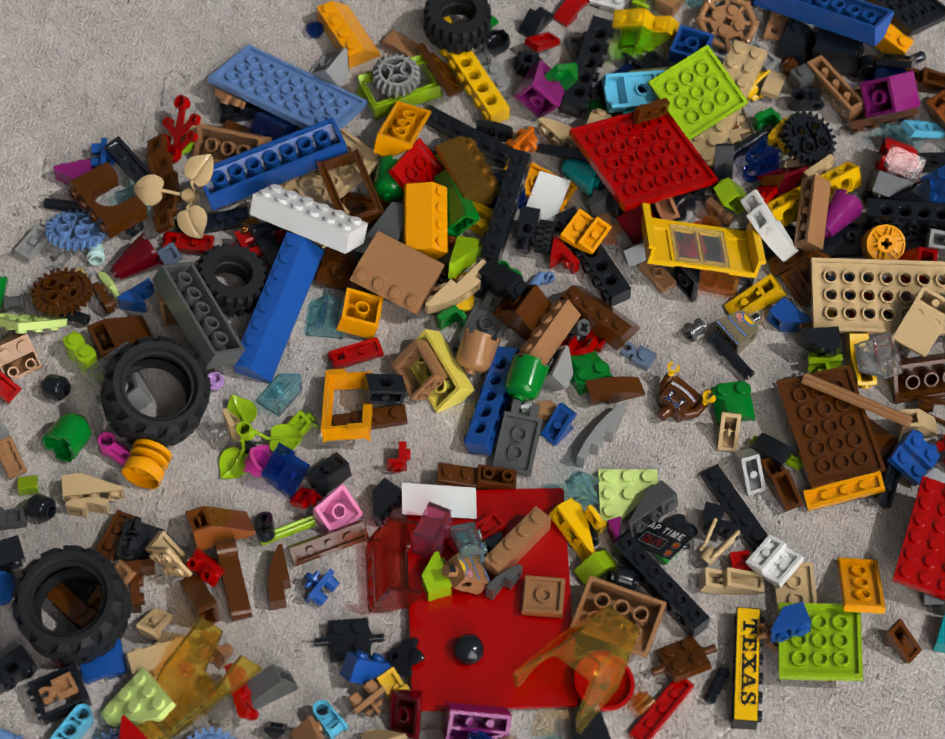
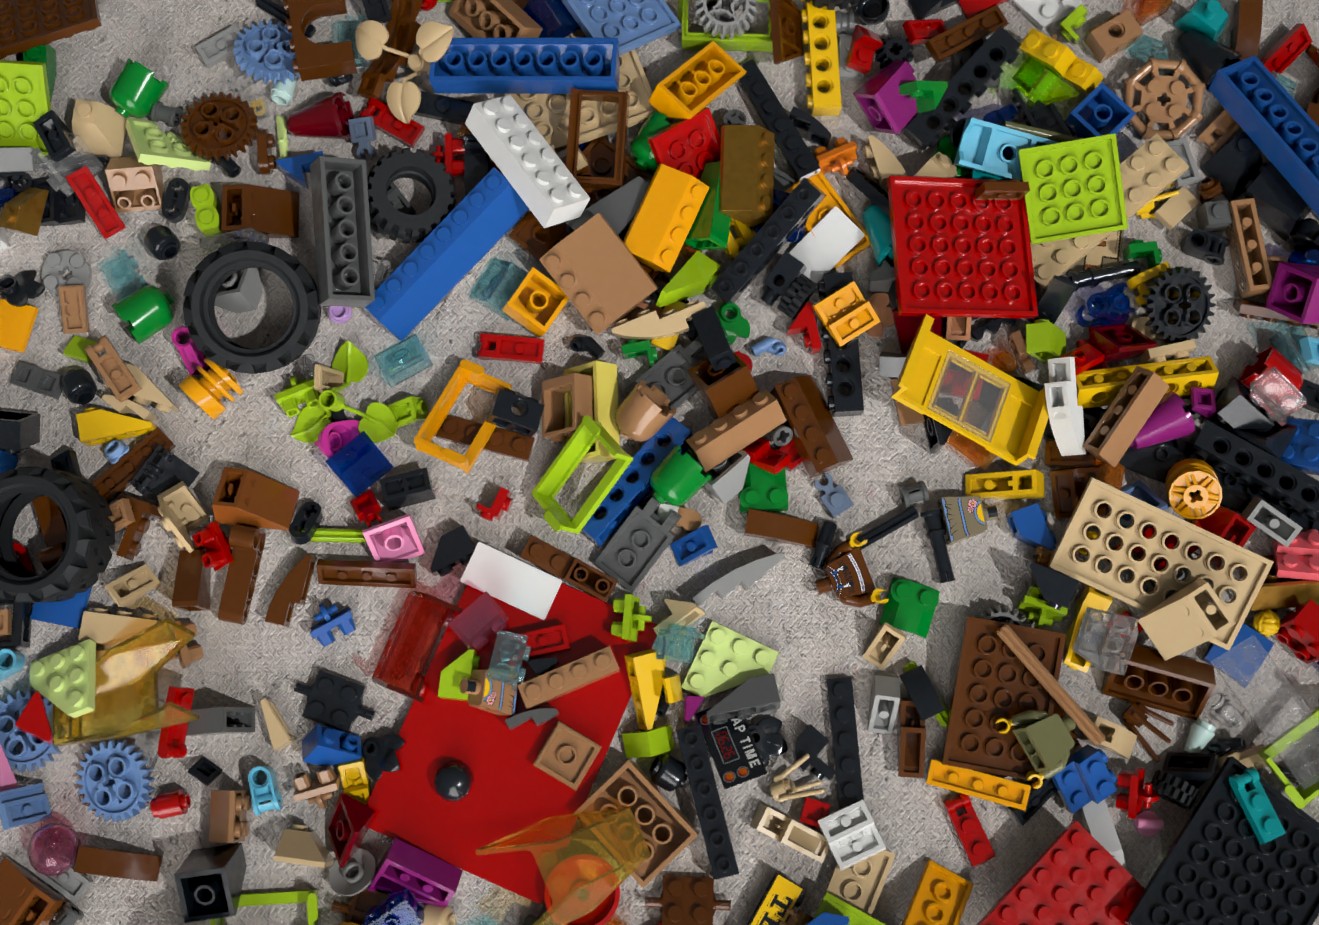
camera: 25 degrees right, 20 degrees up
none -> yellow slope [76,408,158,447]
none -> medium nougat plate [84,335,142,403]
none -> clear light blue bracket [100,249,147,301]
none -> light blue plate [104,439,130,464]
none -> black beam [162,178,191,223]
none -> tan slope [260,698,295,751]
none -> lime hips [274,376,321,418]
none -> lime piece [531,415,634,534]
none -> black arm [570,336,605,360]
none -> lime hips [611,594,652,642]
none -> tan slope [653,599,706,642]
none -> black axle [808,521,837,570]
none -> red slope [846,24,883,75]
none -> black axle [856,506,919,550]
none -> reddish brown plate [925,5,1009,64]
none -> red plate [942,793,996,867]
none -> olive torso [995,710,1076,789]
none -> magenta slope [1190,387,1216,418]

